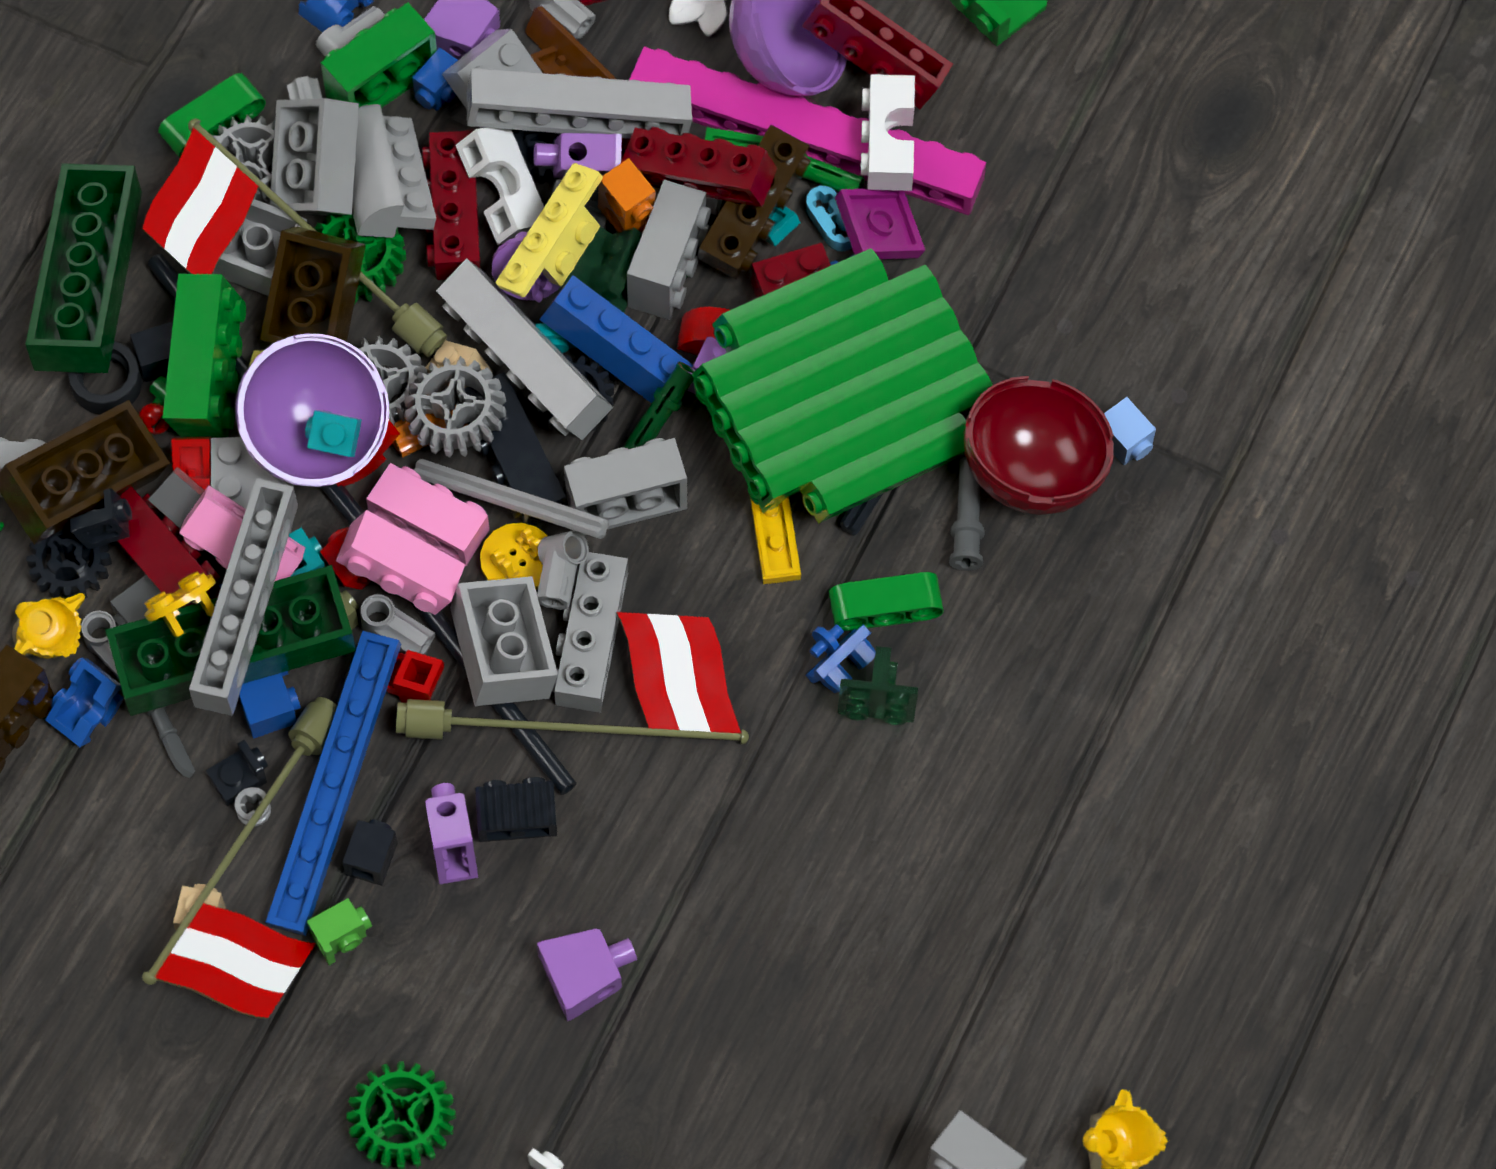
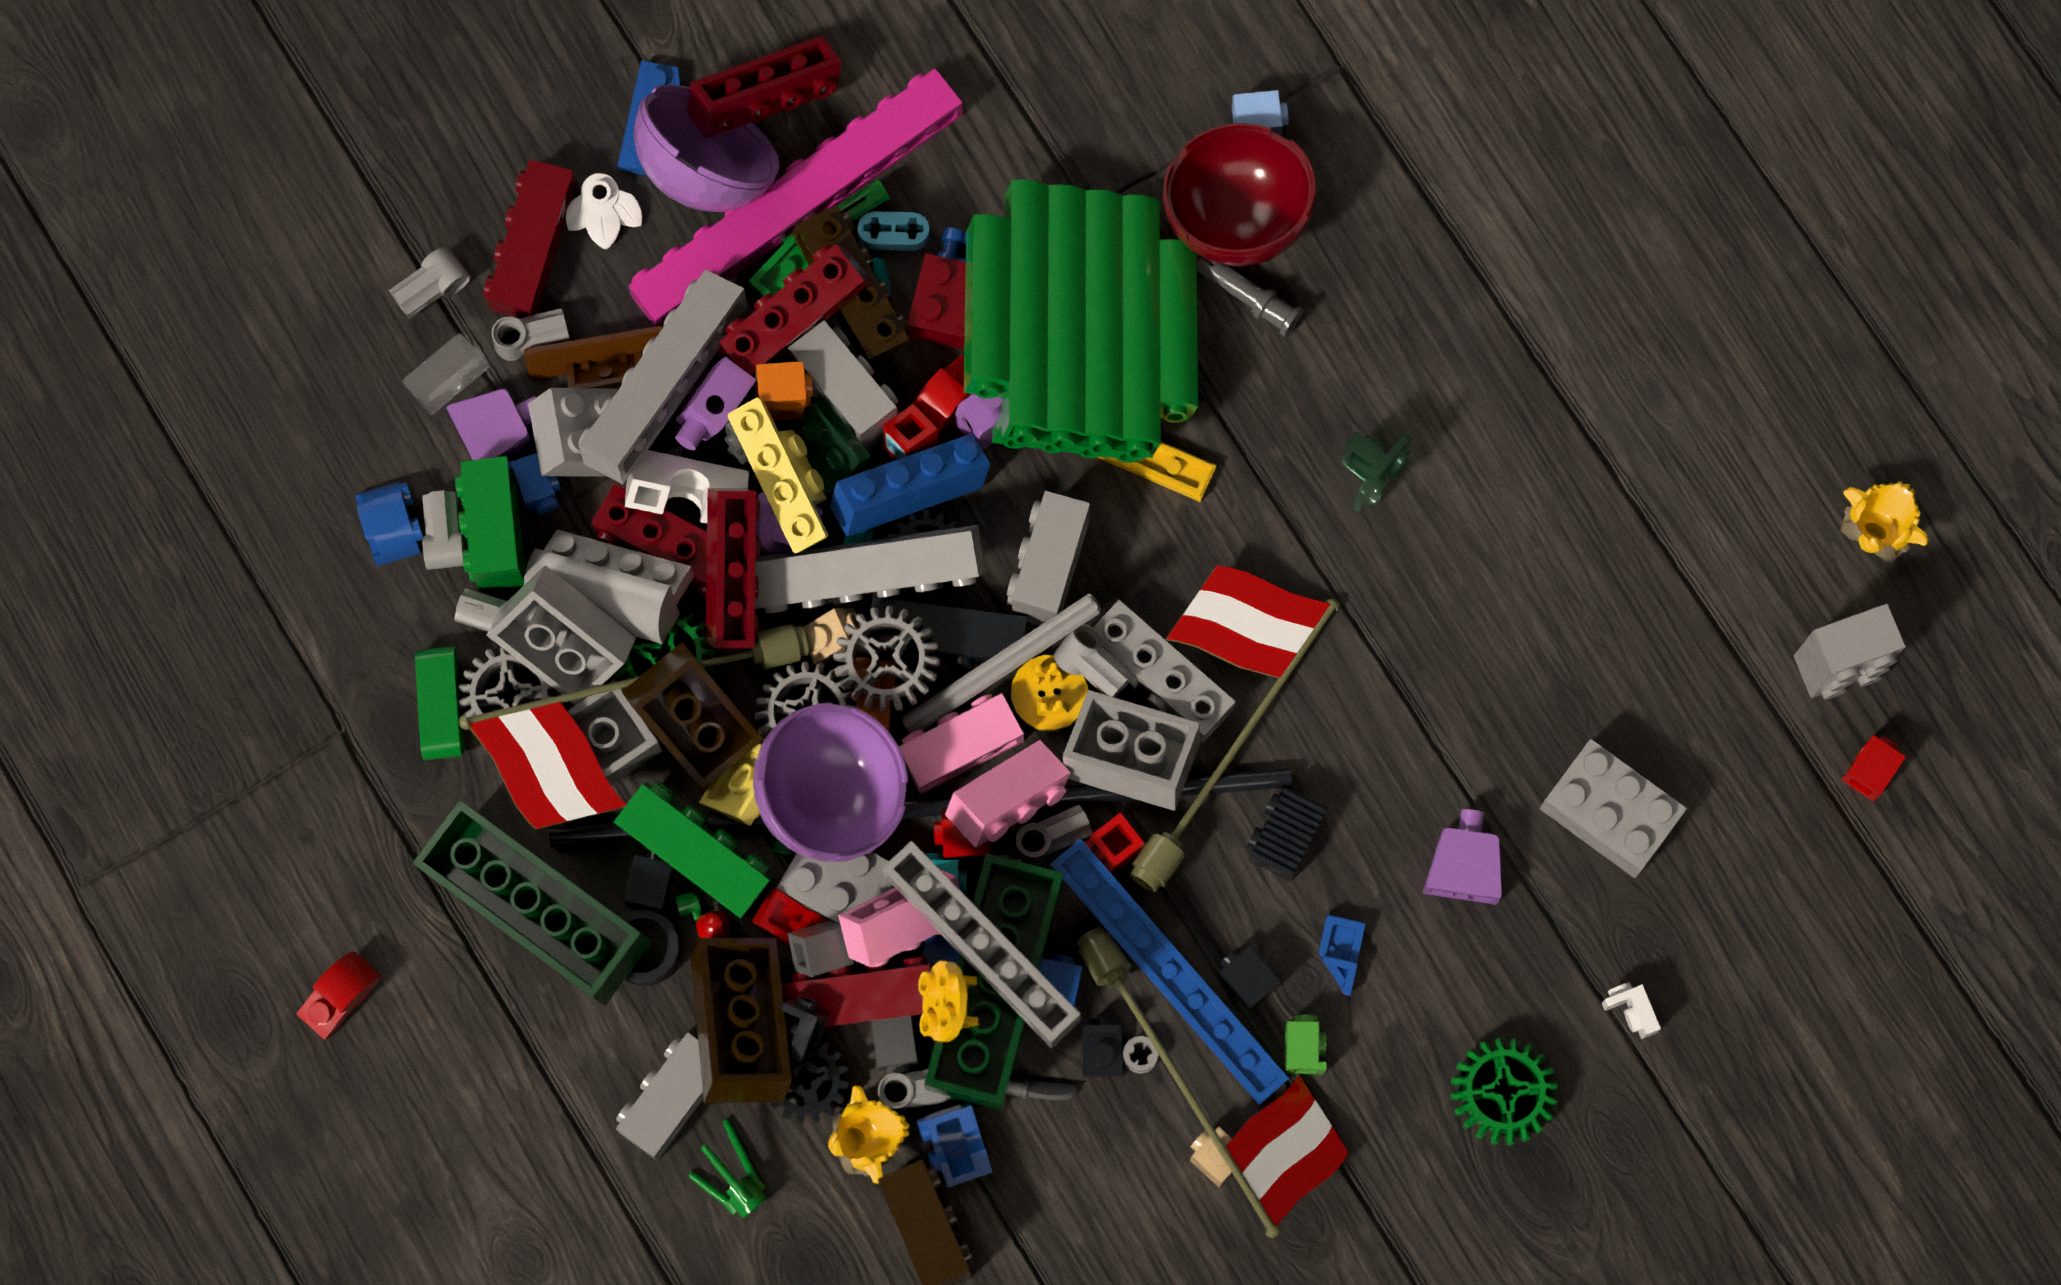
camera: 55 degrees left, 10 degrees up
teal bracket [305,410,362,457] -> none
medium lavender torso [425,783,478,884] -> none
dark green pin [622,362,695,449] -> none
blue hips [805,624,878,693] -> none
green beam [829,572,944,631] -> none
magenta plate [834,189,925,259] -> none
white arch [861,74,915,191] -> none
none -> dark red brick [706,488,760,648]
none -> red brick [883,404,938,461]
none -> blue slope [1319,914,1366,996]
none -> light grey brick [1540,739,1687,878]

